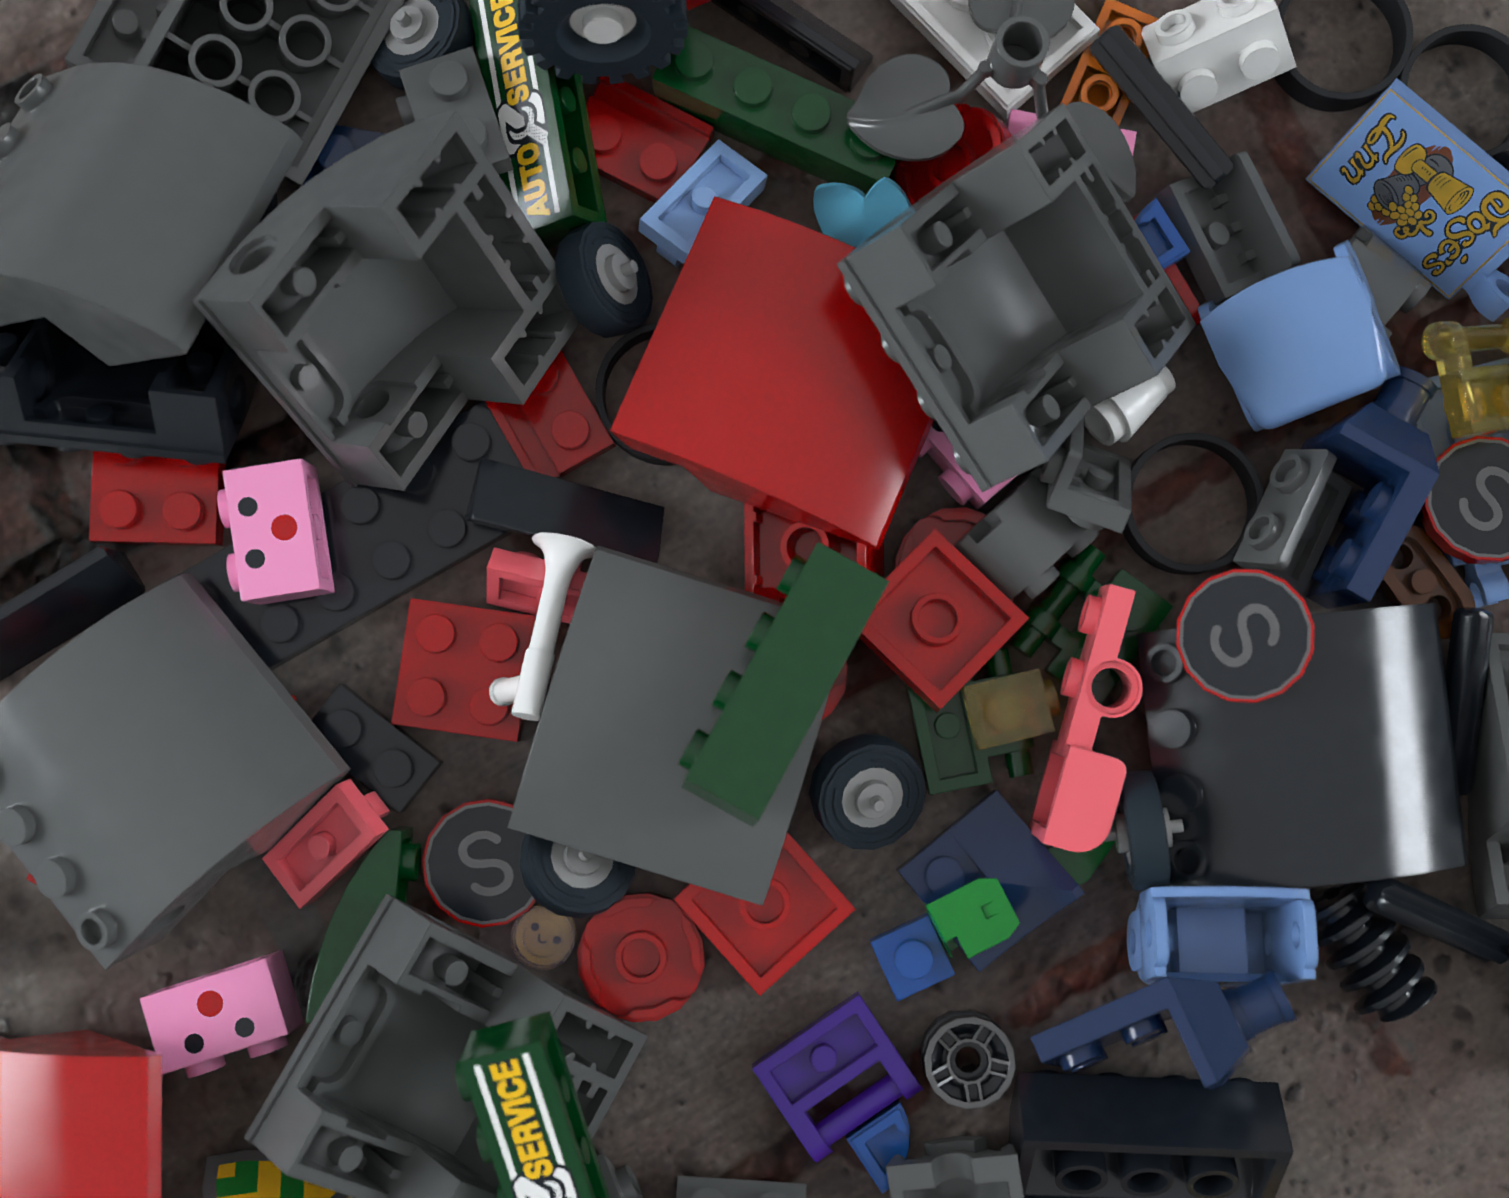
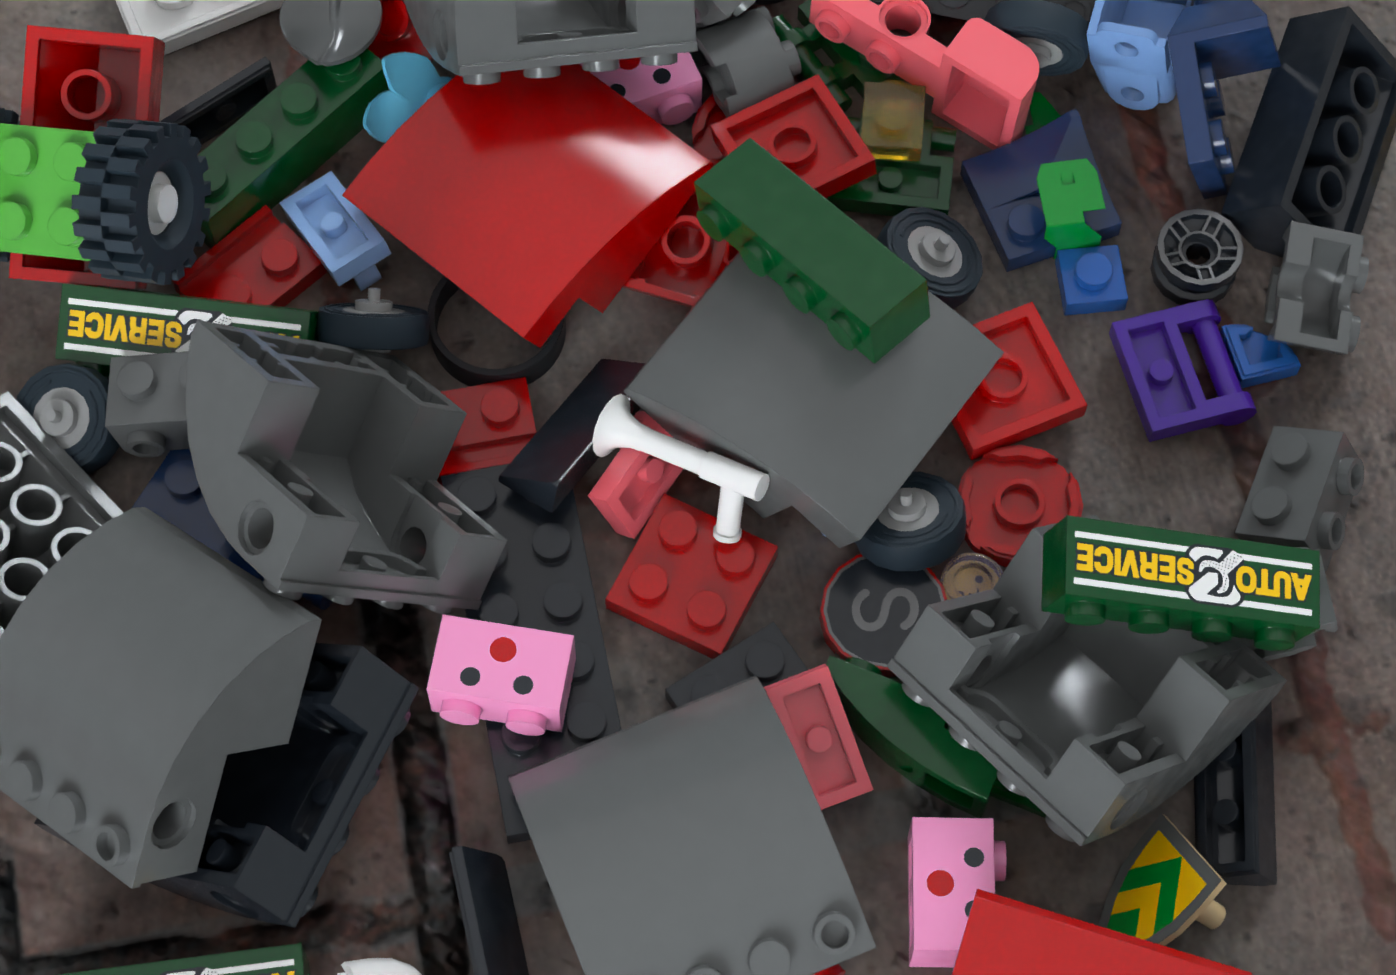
camera: 70 degrees left, 20 degrees down
red plate [89,451,226,546] -> none

